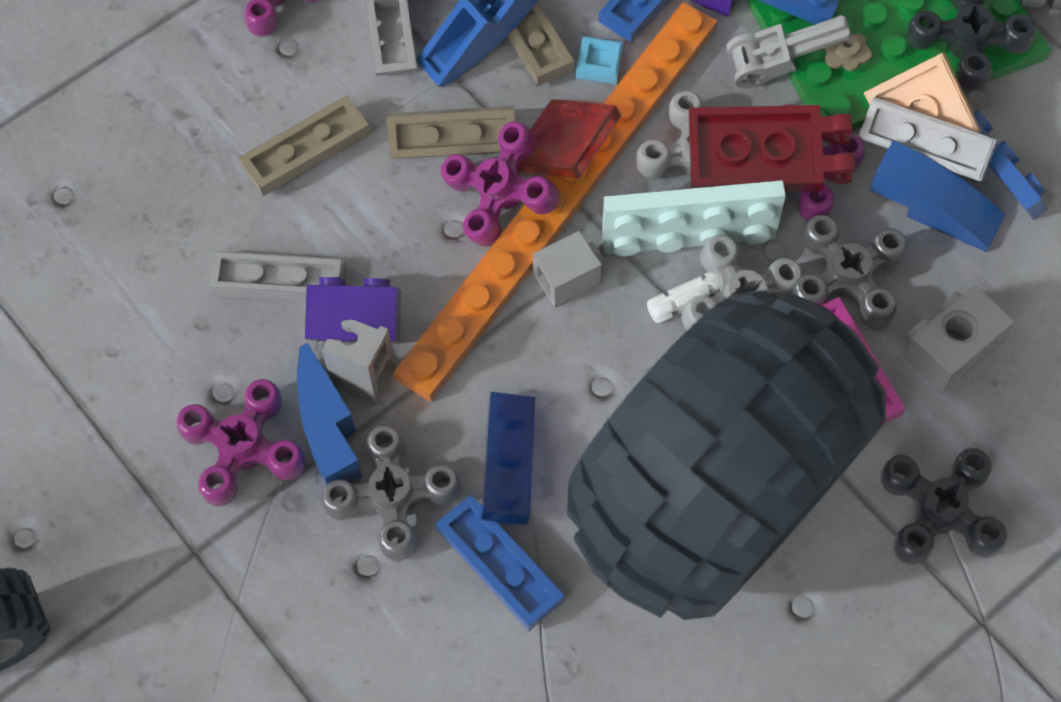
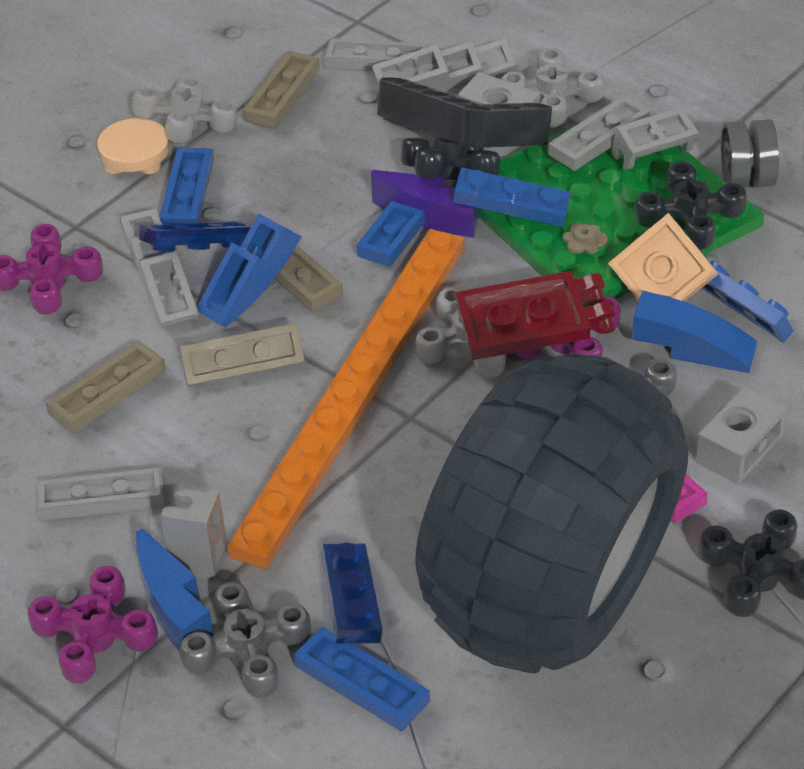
camera: 10 degrees left, 20 degrees down
dark purple piece [305,277,401,344] -> none
magenta gear [441,121,560,247] -> none
clear red tile [519,99,622,179] -> none
light grey brick [533,231,604,308] -> none
medium azure tile [576,36,623,84] -> none
light aqua plate [602,180,785,257] -> none
light grey connector [726,16,851,89] -> none
tile [859,97,999,181] -> none

